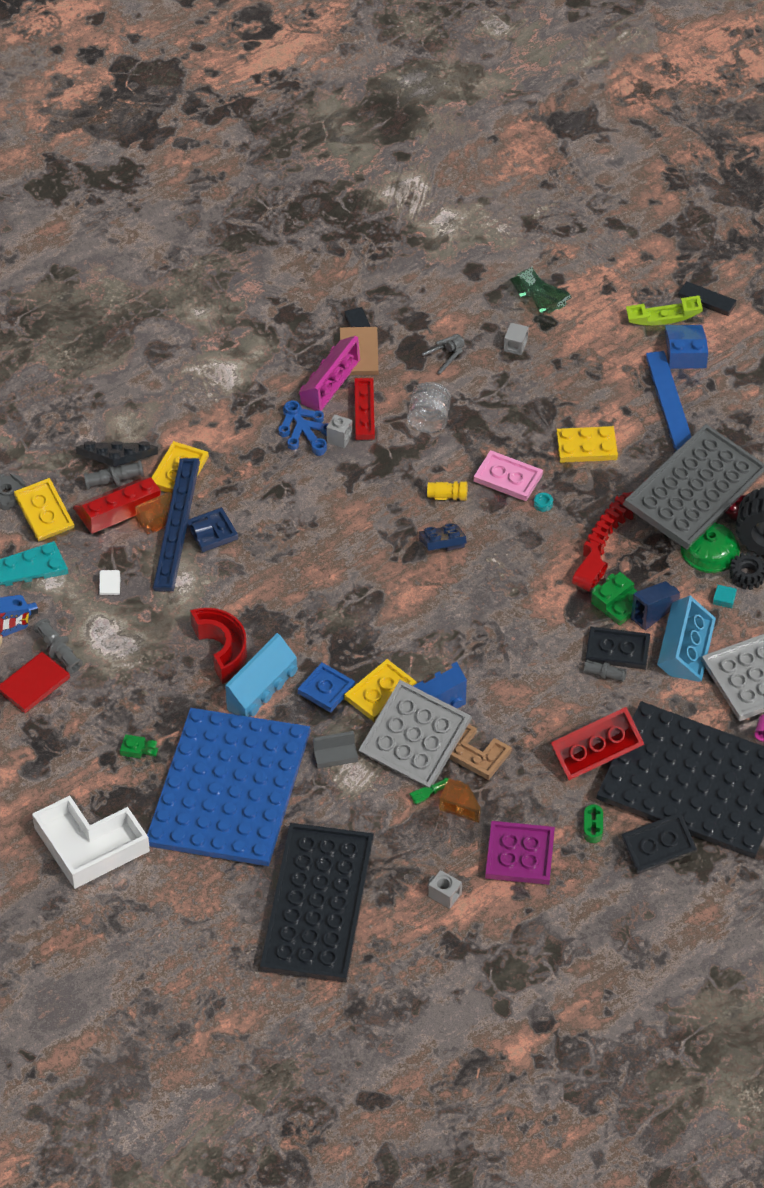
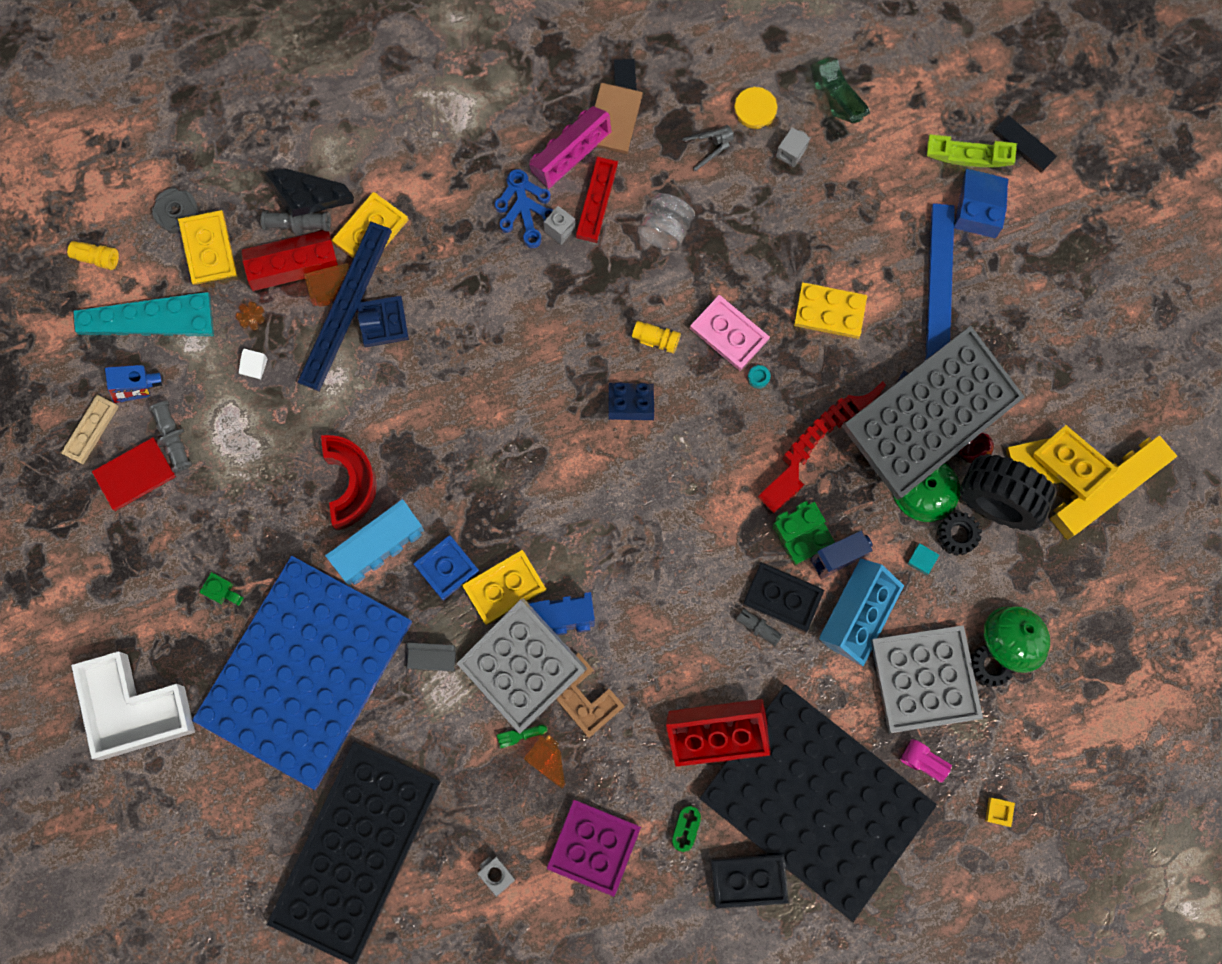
camera: 10 degrees right, 25 degrees up
none -> clear orange plant [236,302,265,330]
none -> yellow tile [734,87,777,129]

